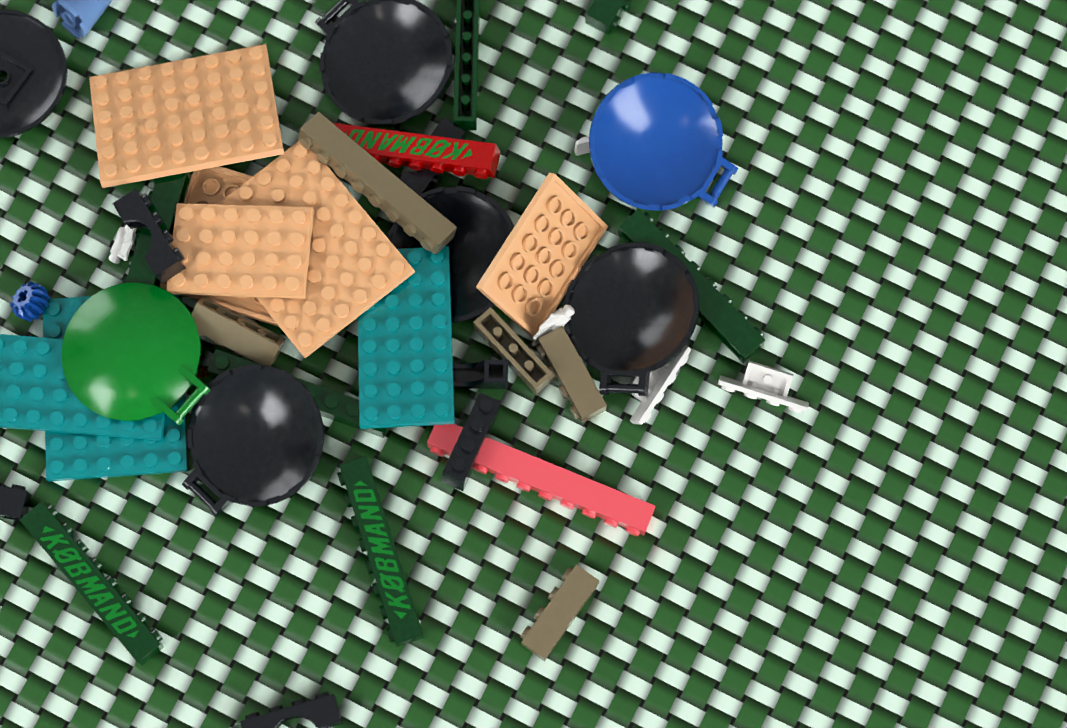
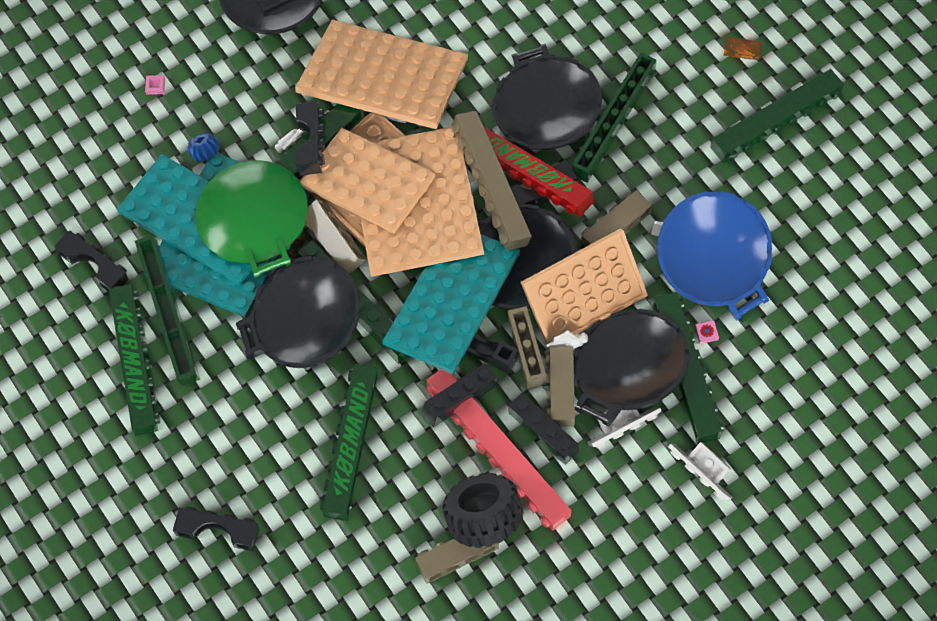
camera: 30 degrees right, 10 degrees down
none -> dark green brick [135,234,201,386]
none -> black tyre [442,473,524,548]
none -> black arch [508,393,579,465]
none -> dark tan brick [581,190,652,247]
none -> bright pink tile [695,320,719,344]

